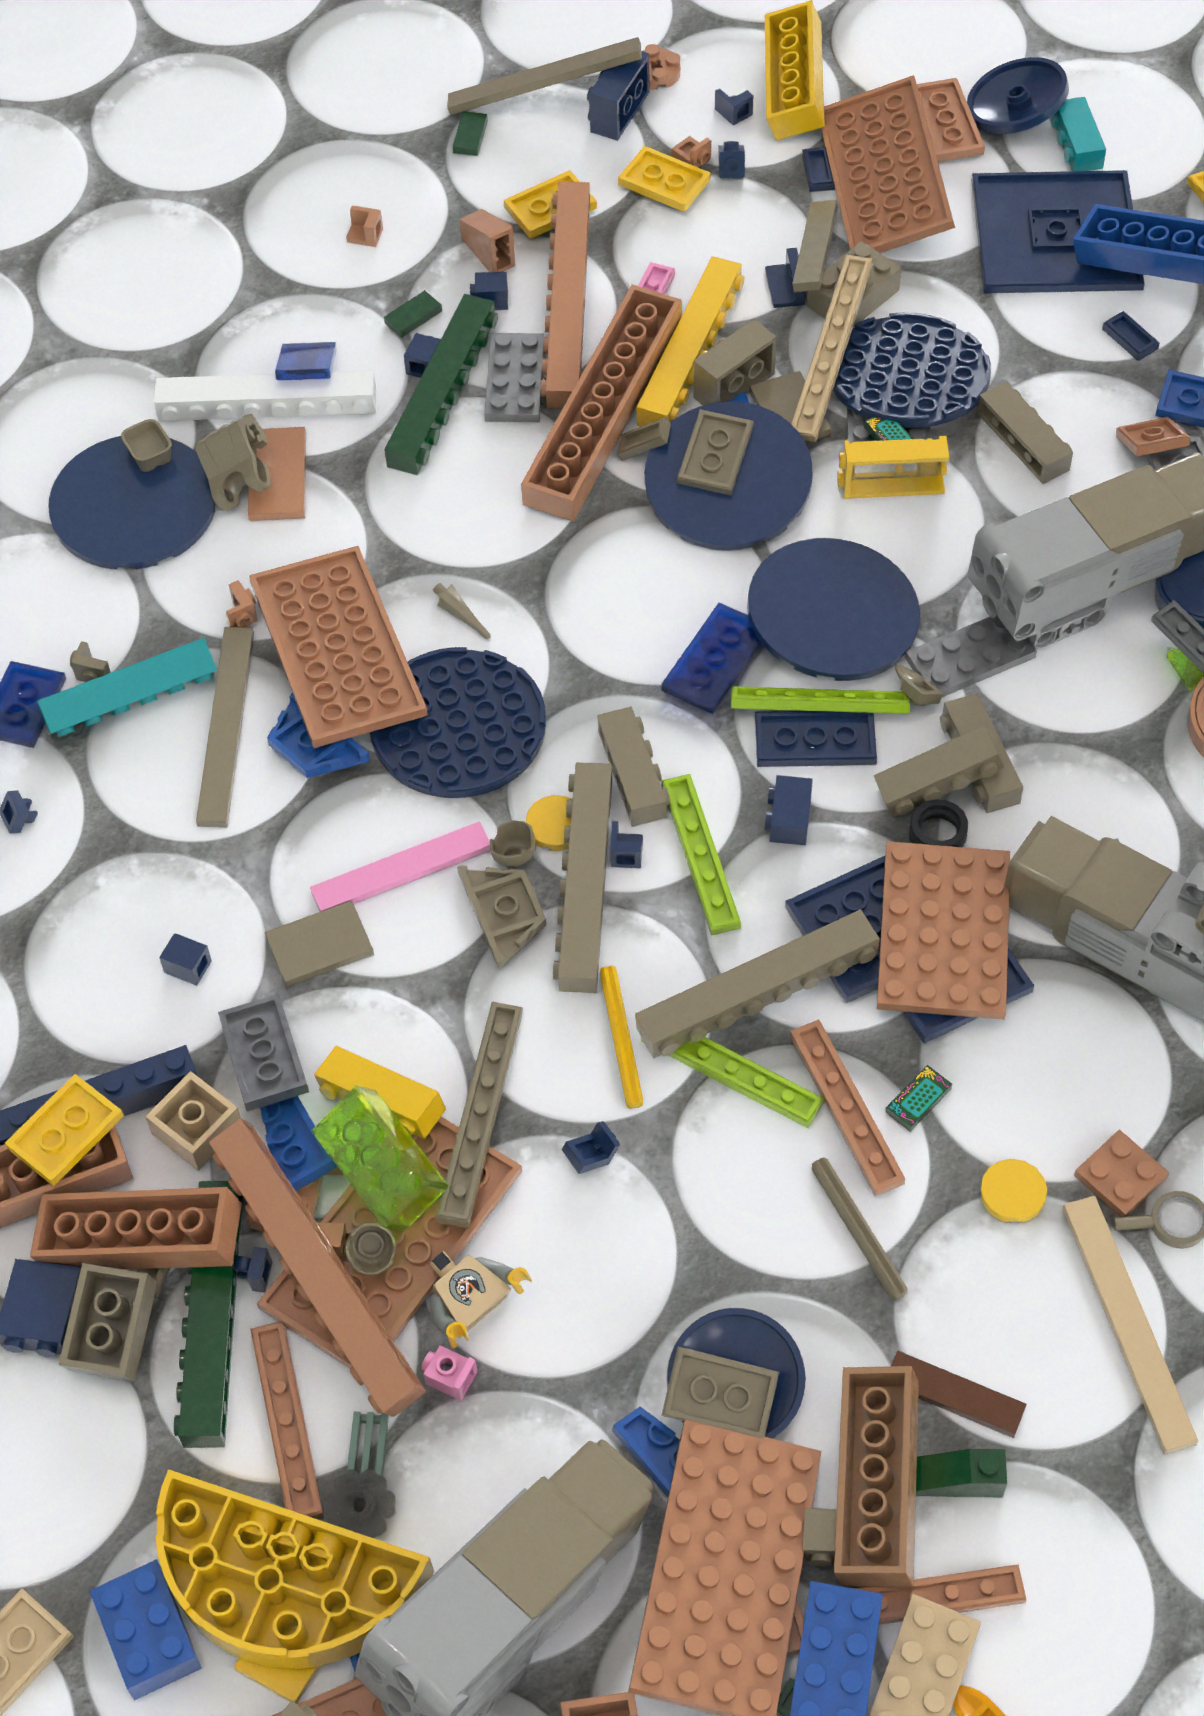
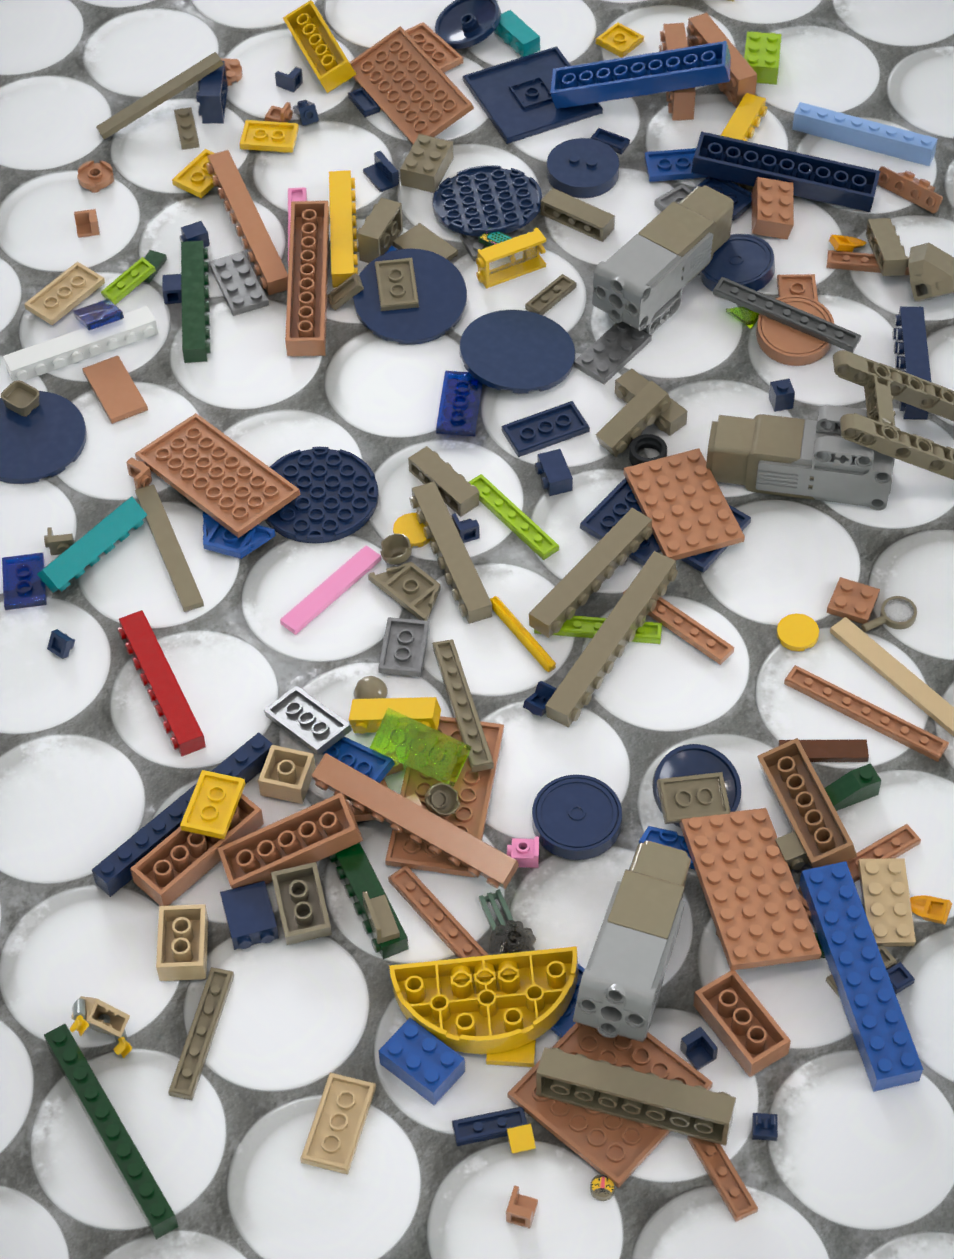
camera: 25 degrees left, 5 degrees down
dark blue panel [159,933,212,986] -> none
dark tan piece [195,414,271,511] -> none
dark blue tile [234,1247,273,1293] -> none
dark tan tile [265,900,374,987] -> none
torso [429,1251,532,1348] -> none
dark tan piece [433,583,491,639] -> none
dark green tile [452,111,488,156] -> none
nougat slope [459,209,515,272] -> none
lime tile [731,686,910,714] -> none
tan tile [791,255,873,442] -> none
dark tan tile [793,199,838,292] -> none
dark tan axle [812,1157,908,1301] -> none
tile [885,1065,952,1132] -> none
dark tan plate [895,664,943,706] -> none
nougat tile [1116,417,1190,456] -> none
none -> tan plate [24,261,105,325]
none -> nougat plate [77,160,114,193]
none -> lime tile [101,257,156,306]
none -> red brick [117,610,206,757]
none -> dark tan plate [174,107,199,150]
none -> dark tan hair [353,676,388,699]
none -> dark tan panel [362,891,400,944]
none -> flat silver plate [378,617,430,677]
none -> dark tan tile [525,274,577,315]
none -> dark blue brick [532,775,622,860]
none -> dark tan brick [545,551,678,728]
none -> dark blue brick [547,138,619,198]
none -> dark blue brick [769,379,795,412]
none -> nougat tile [784,665,949,762]

